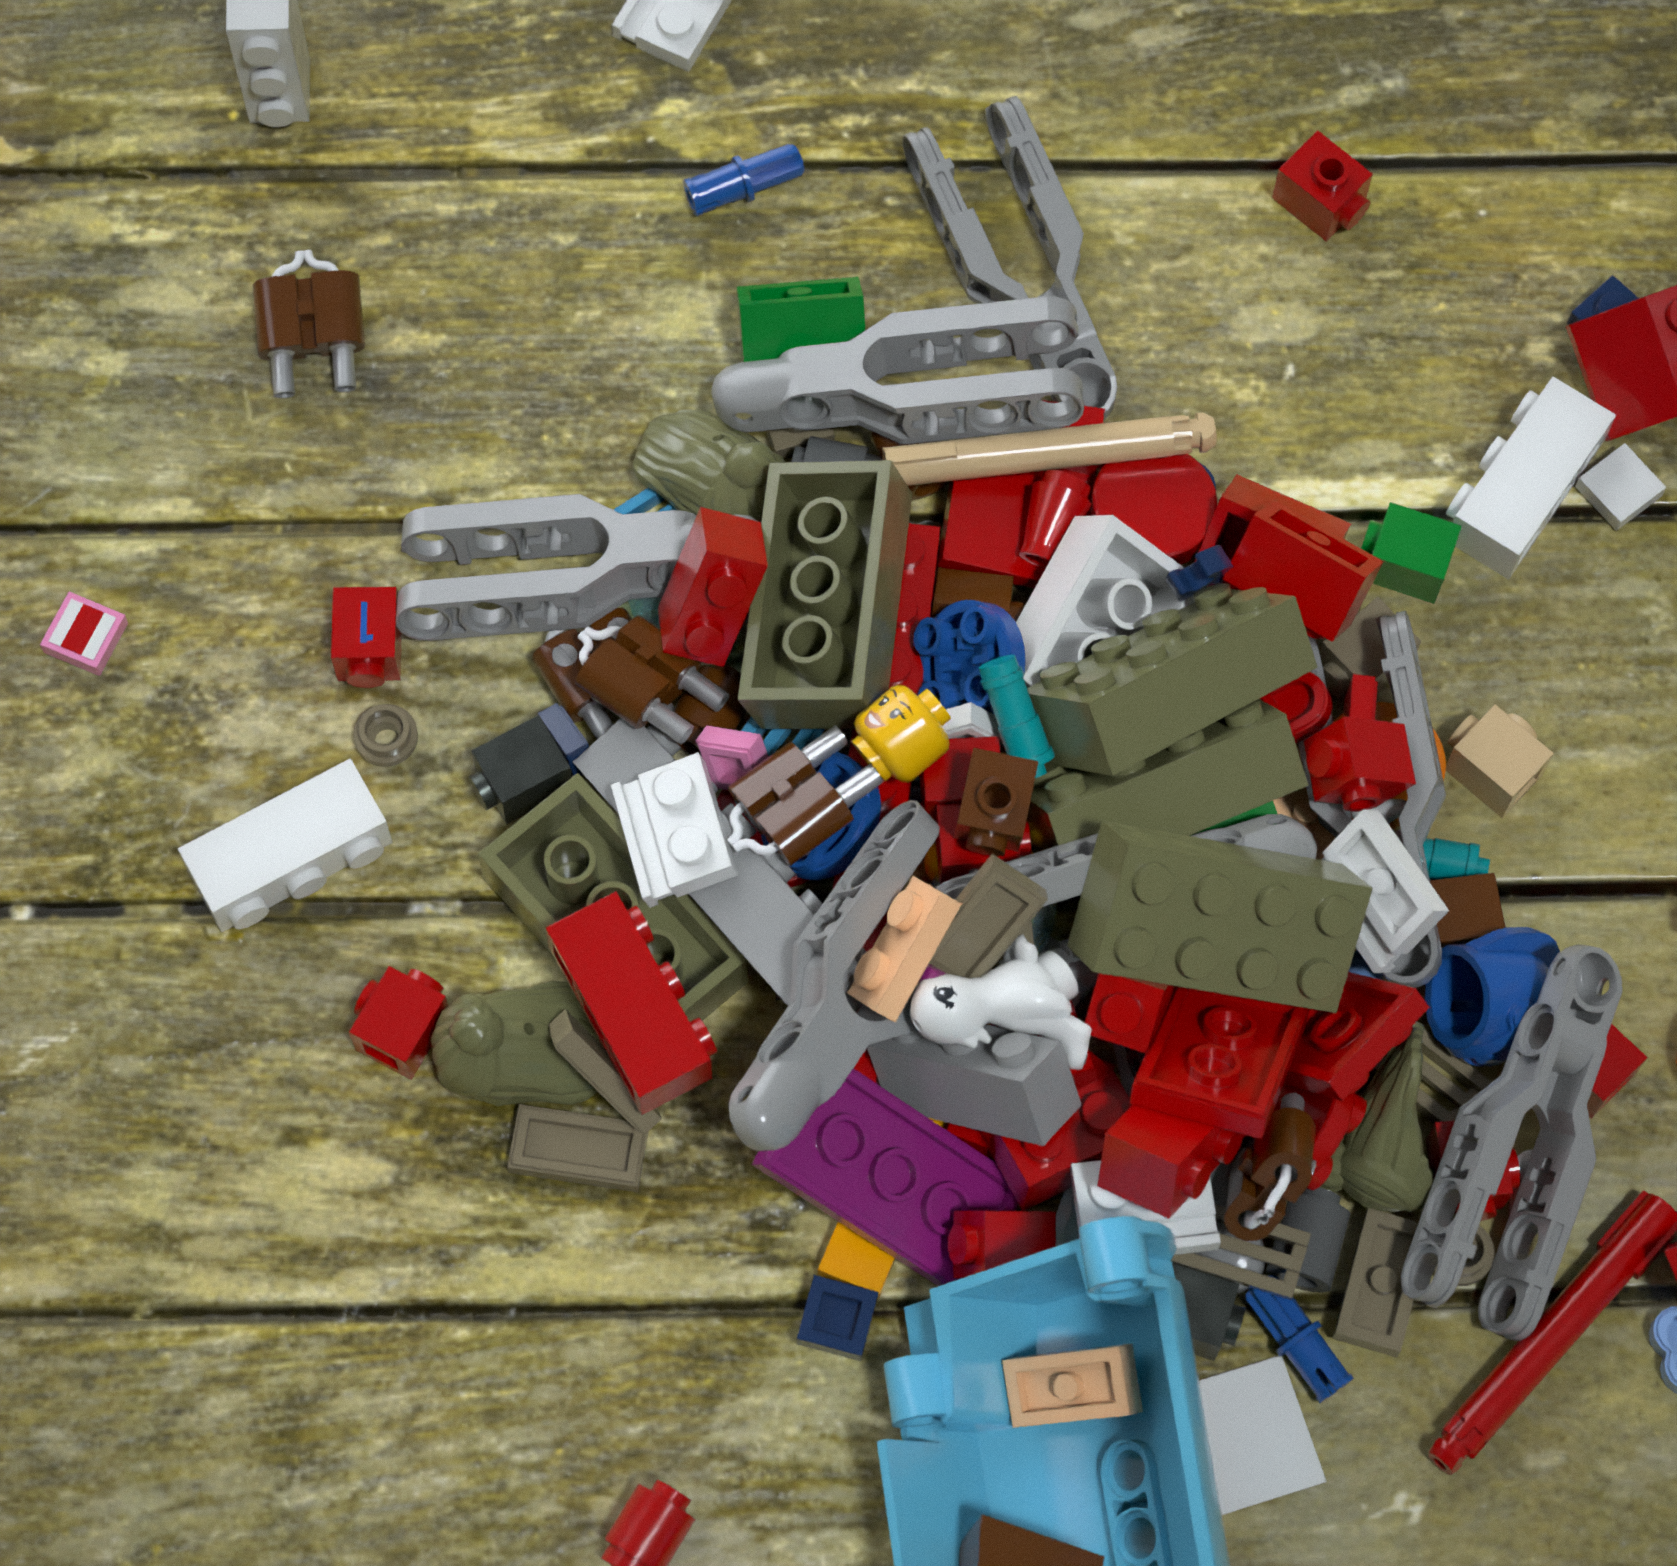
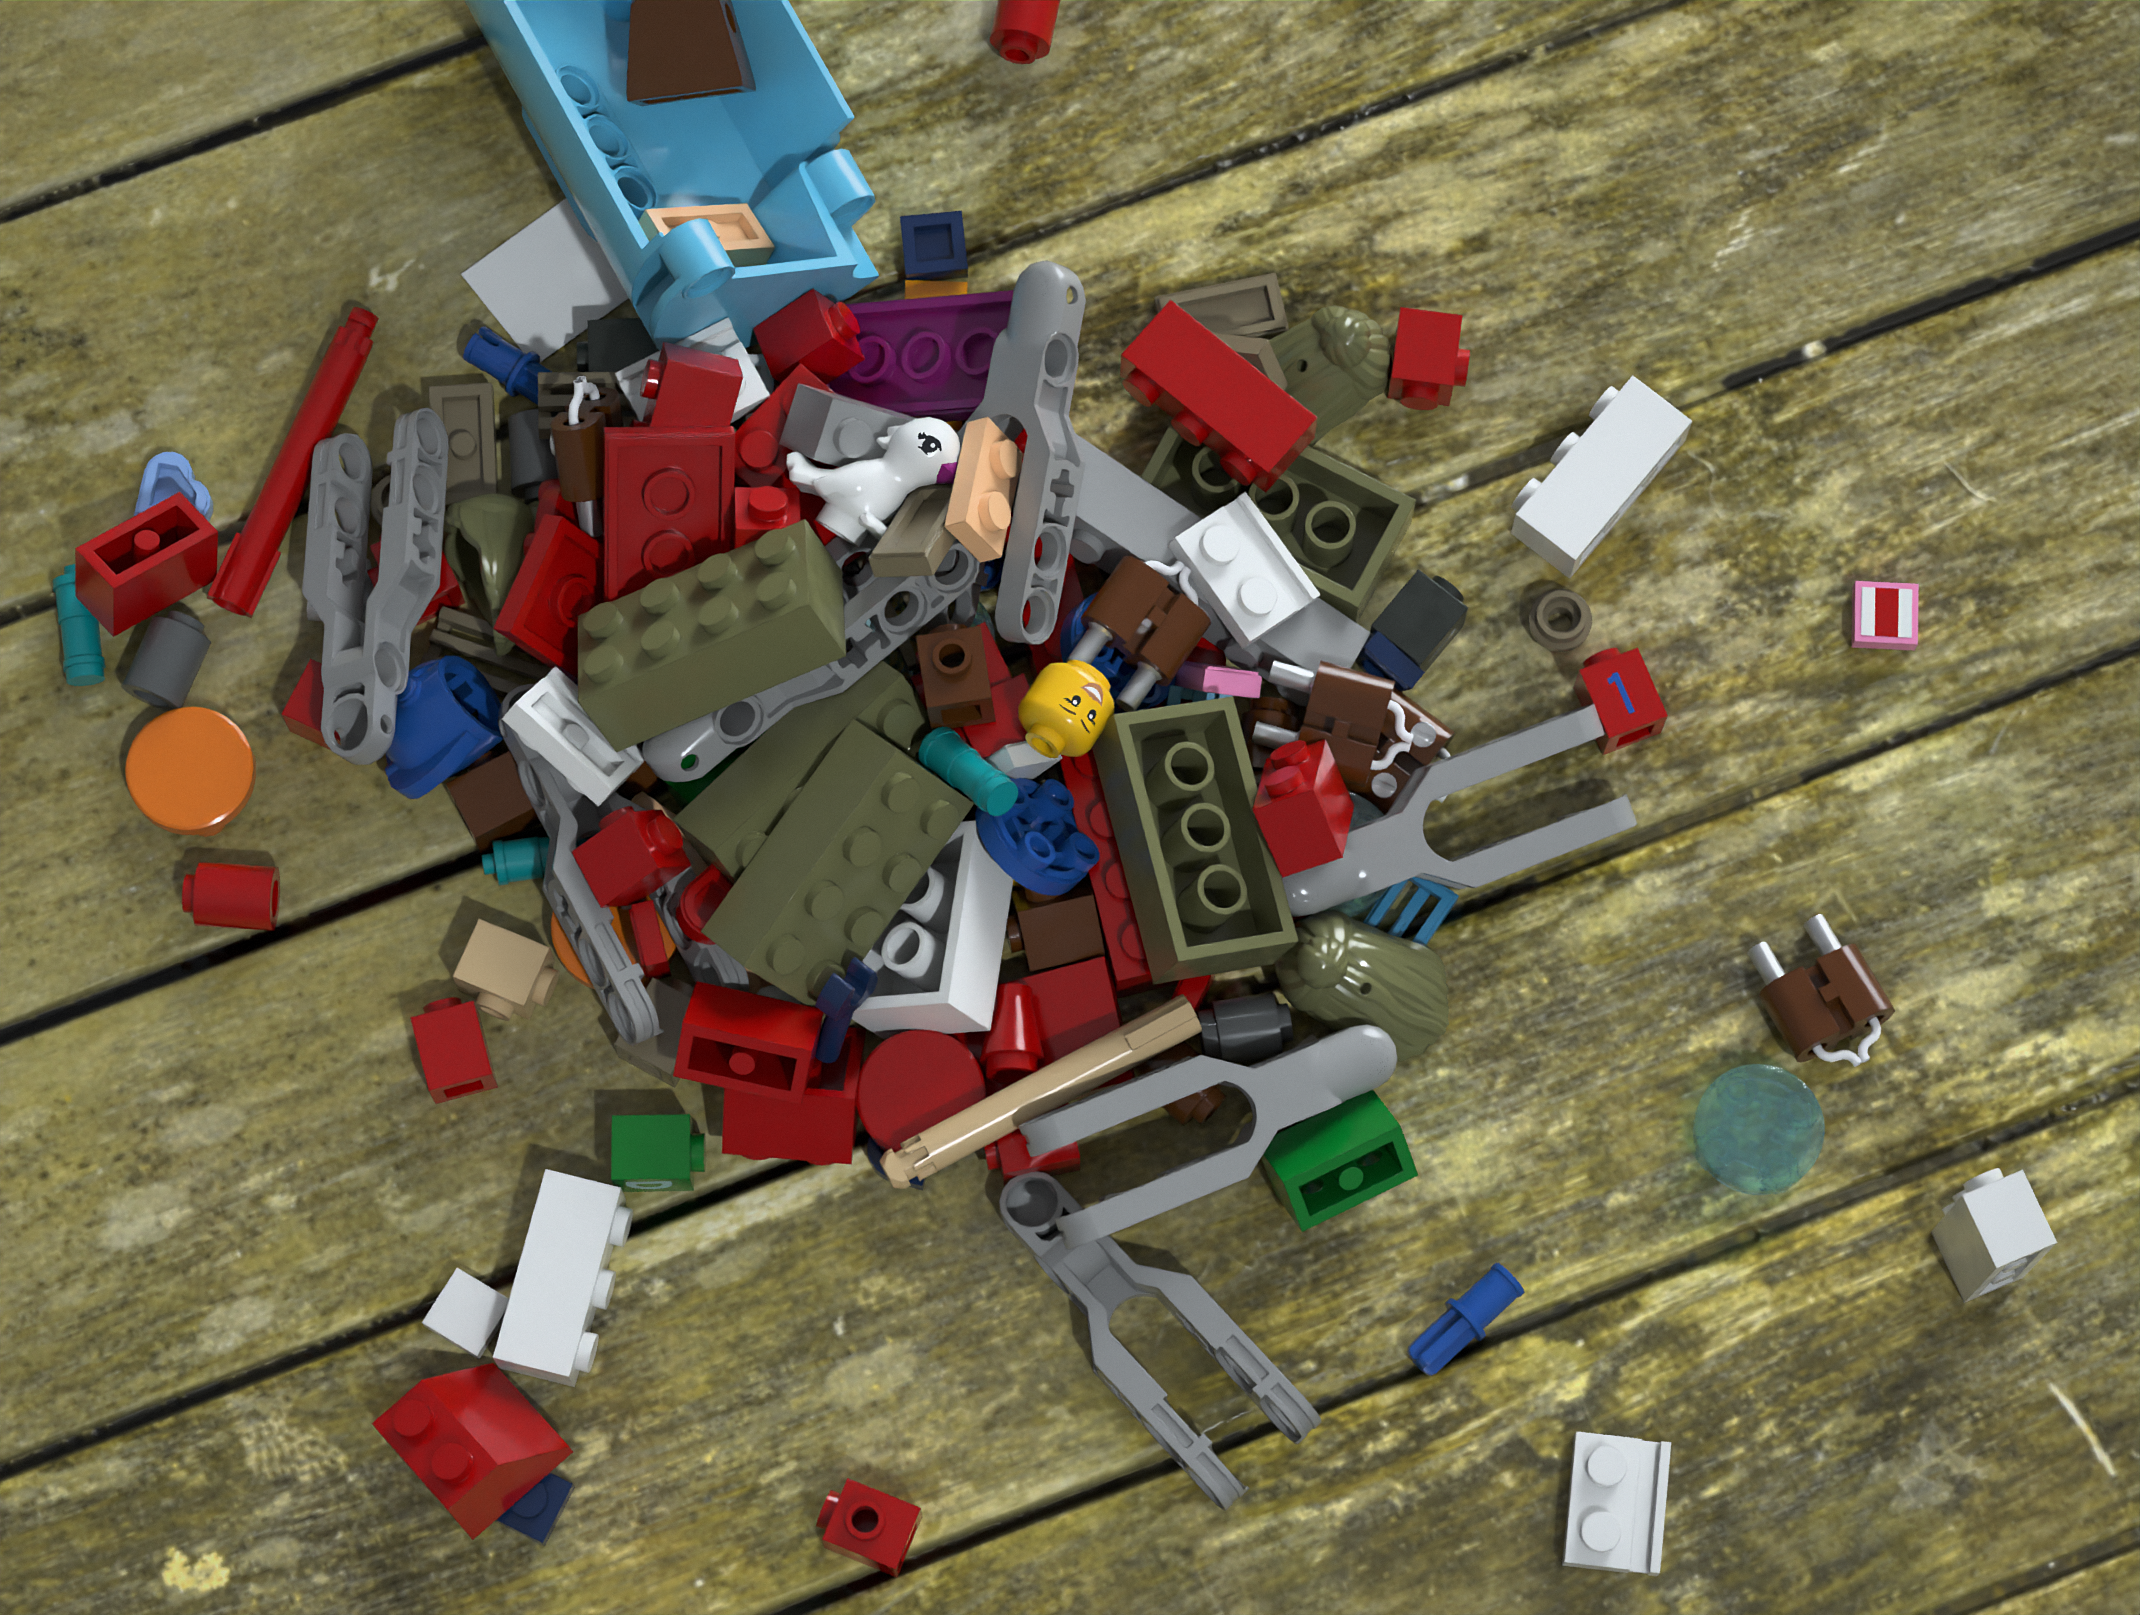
camera: 160 degrees right, 5 degrees up
none -> red brick [410,997,498,1104]
none -> clear light blue tile [1693,1064,1825,1195]

